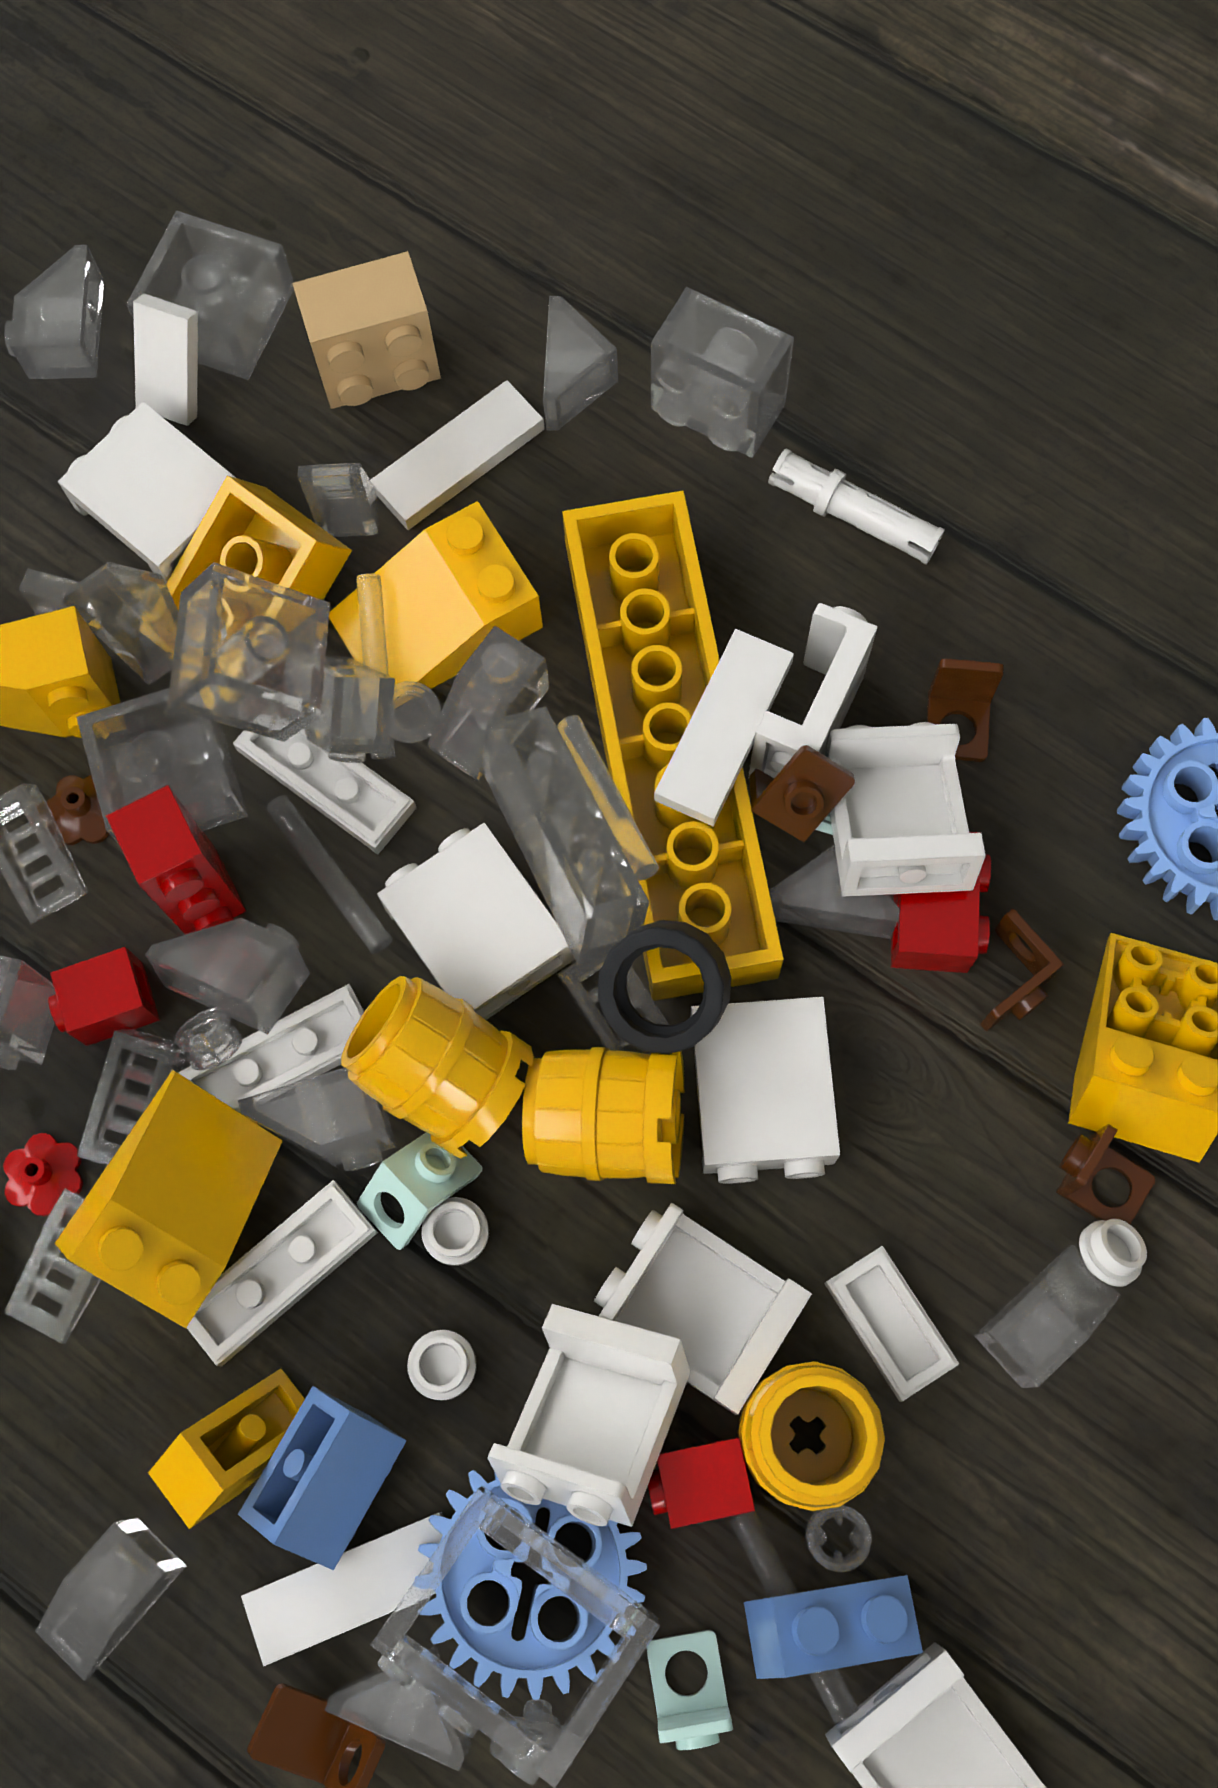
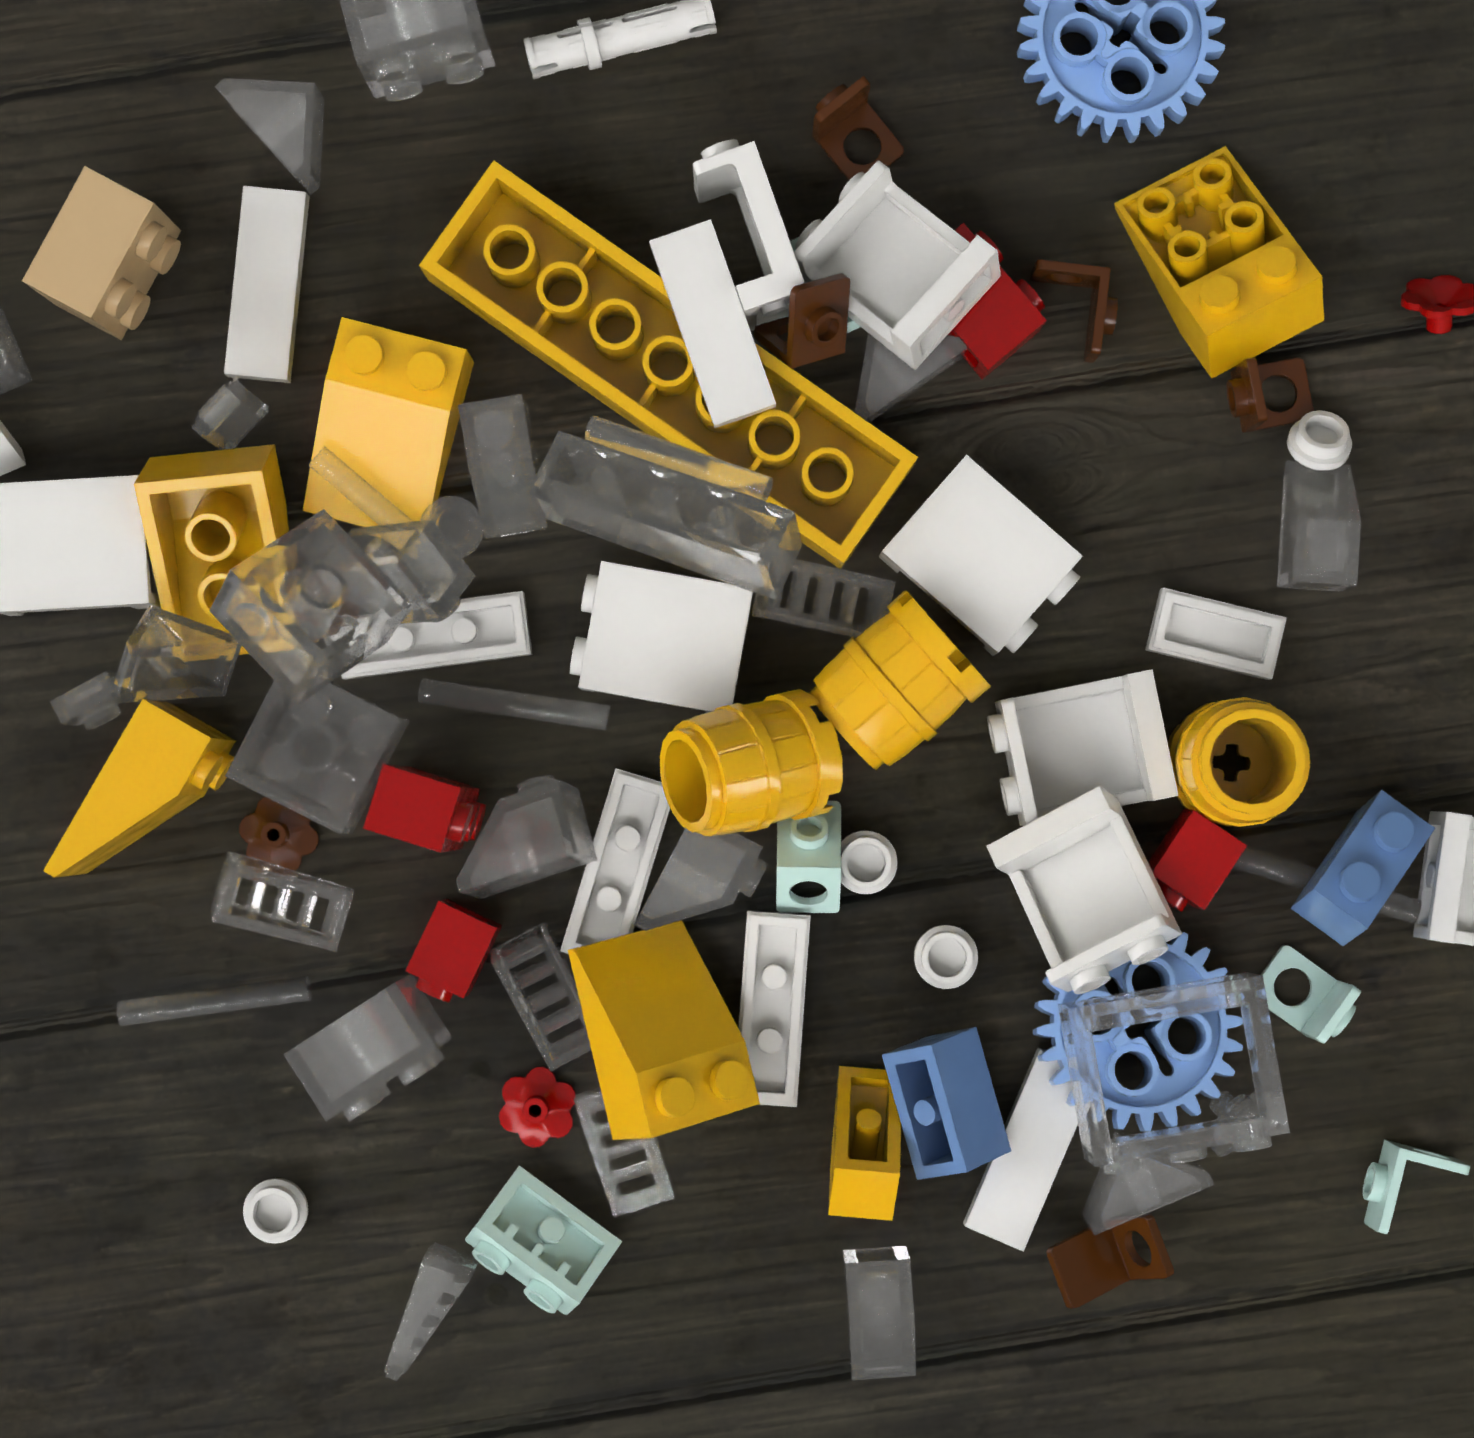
camera: 45 degrees left, 15 degrees up
clear bush [175,1007,242,1071] -> none
black tyre [598,920,732,1054] -> none
clear bush [805,1505,872,1572] -> none

